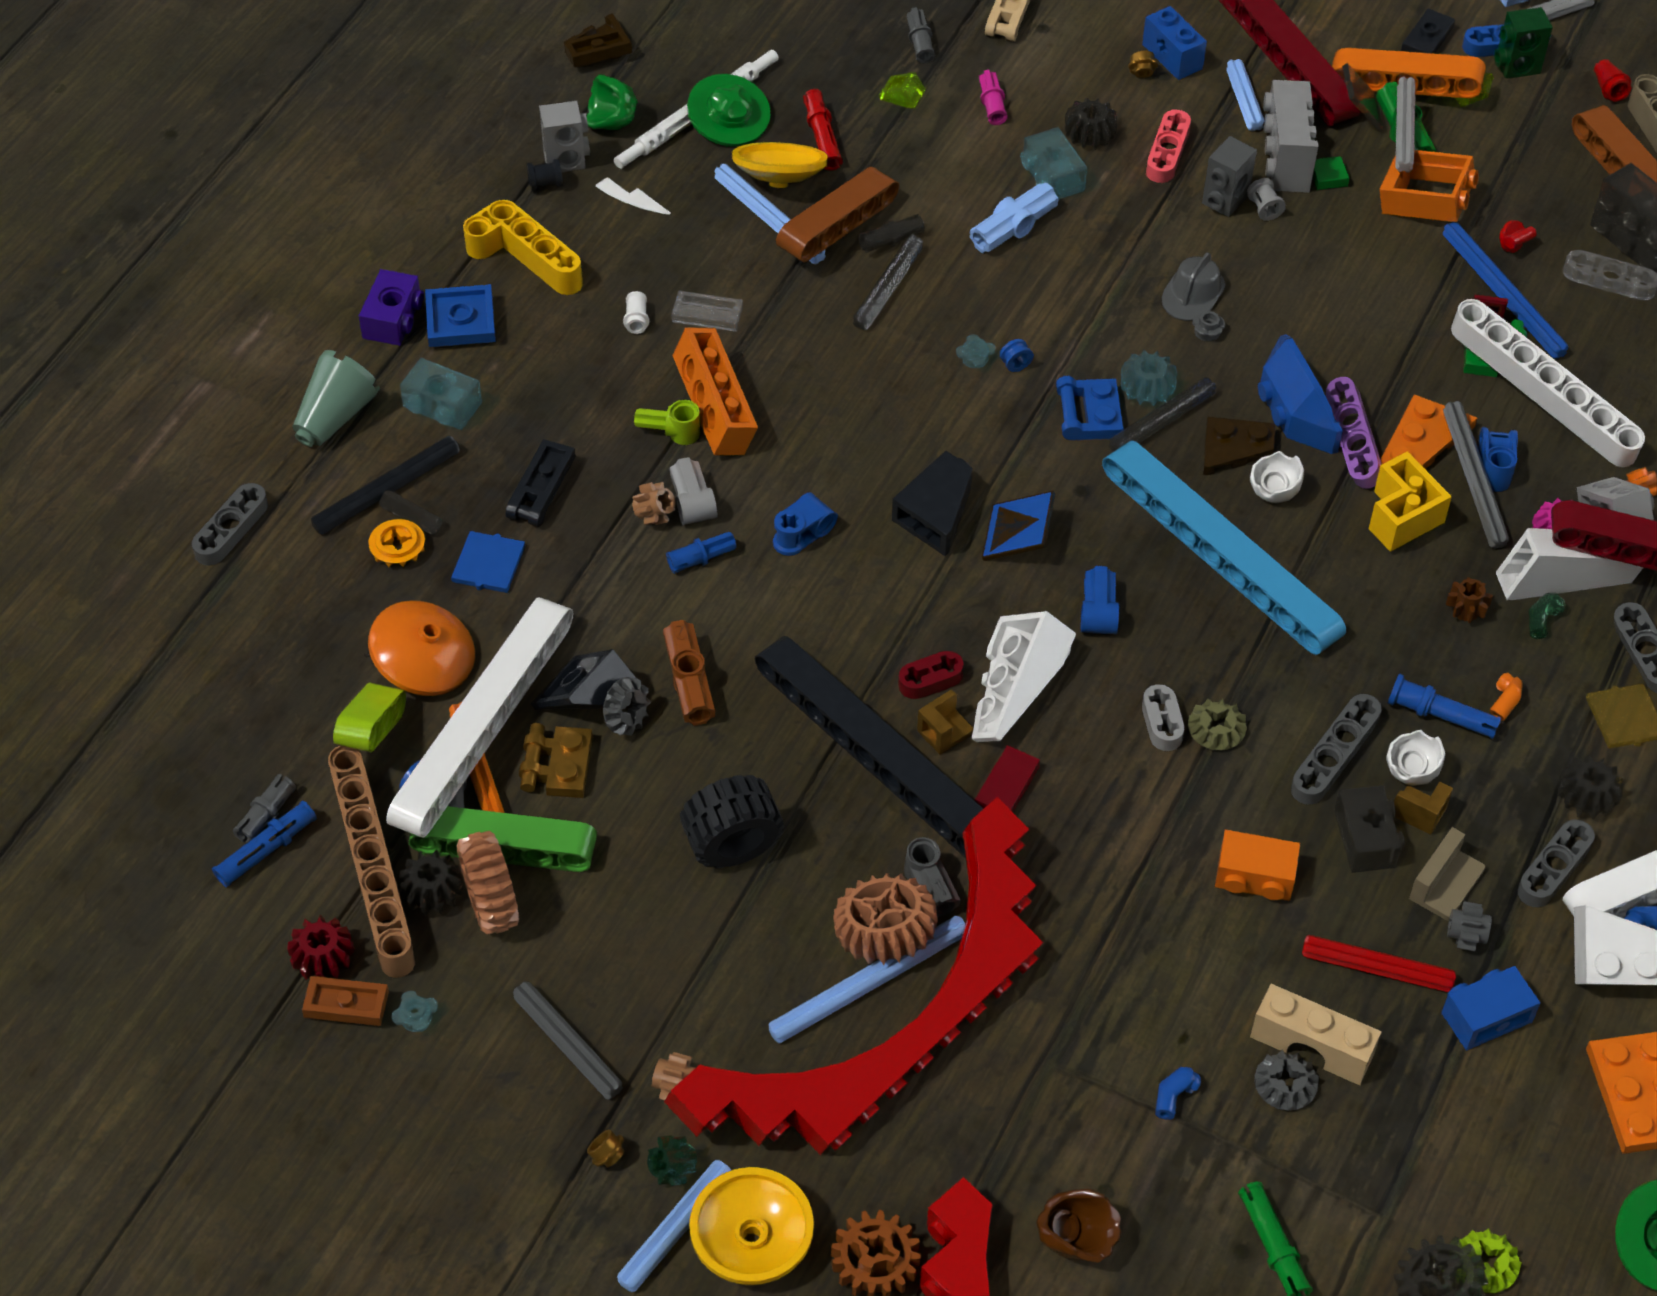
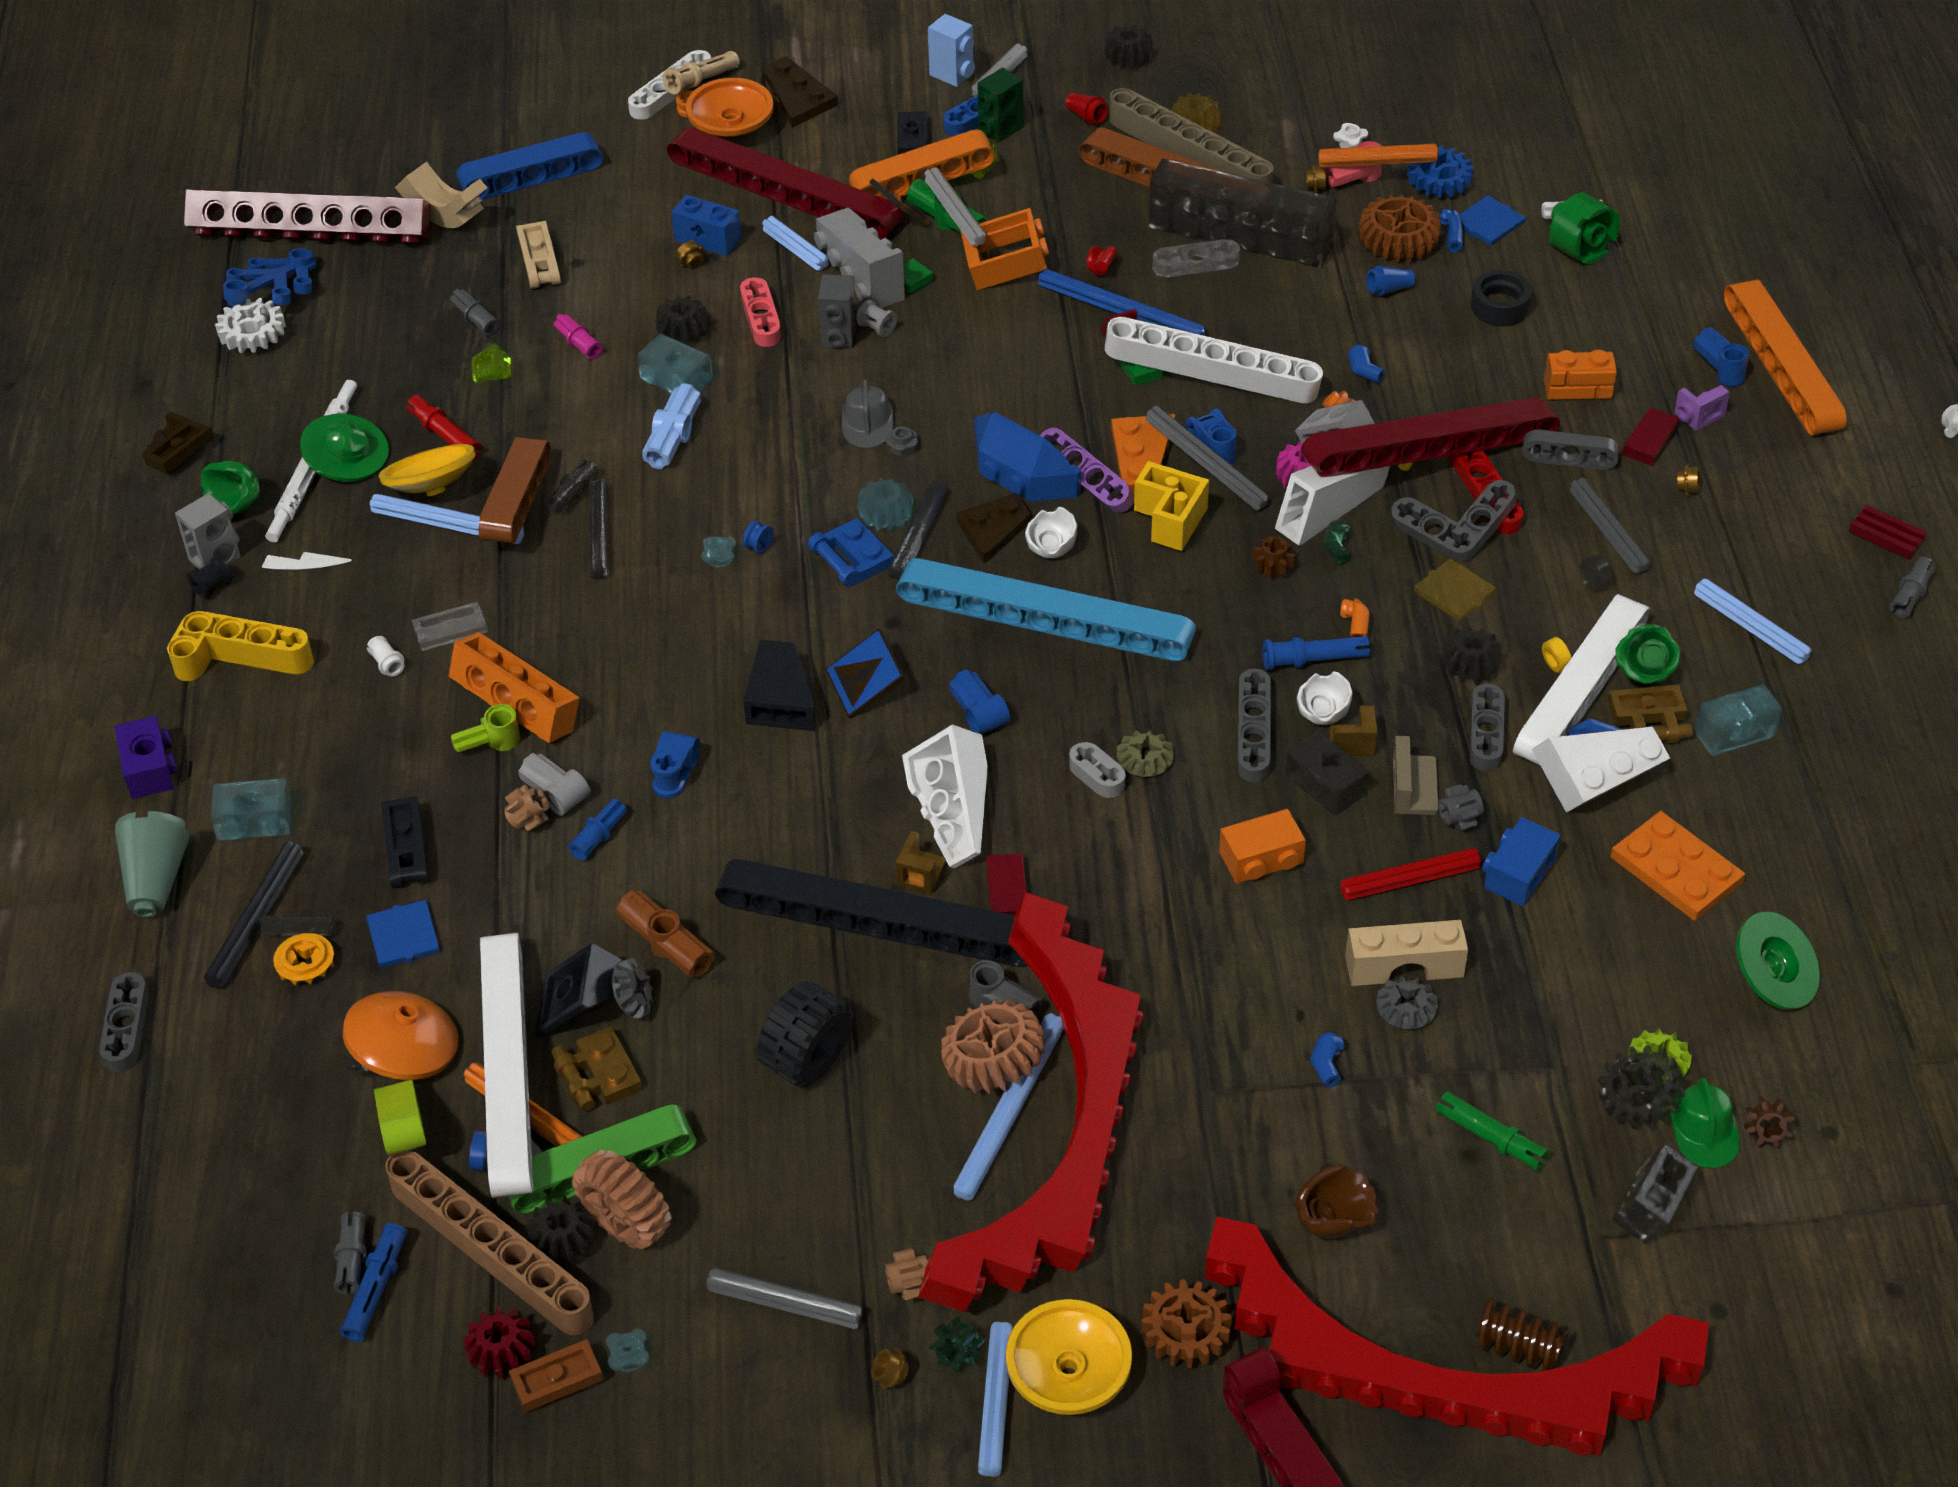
camera: 30 degrees left, 5 degrees down
blue plate [425,284,496,347] -> none
dark red beam [898,651,964,699] -> none

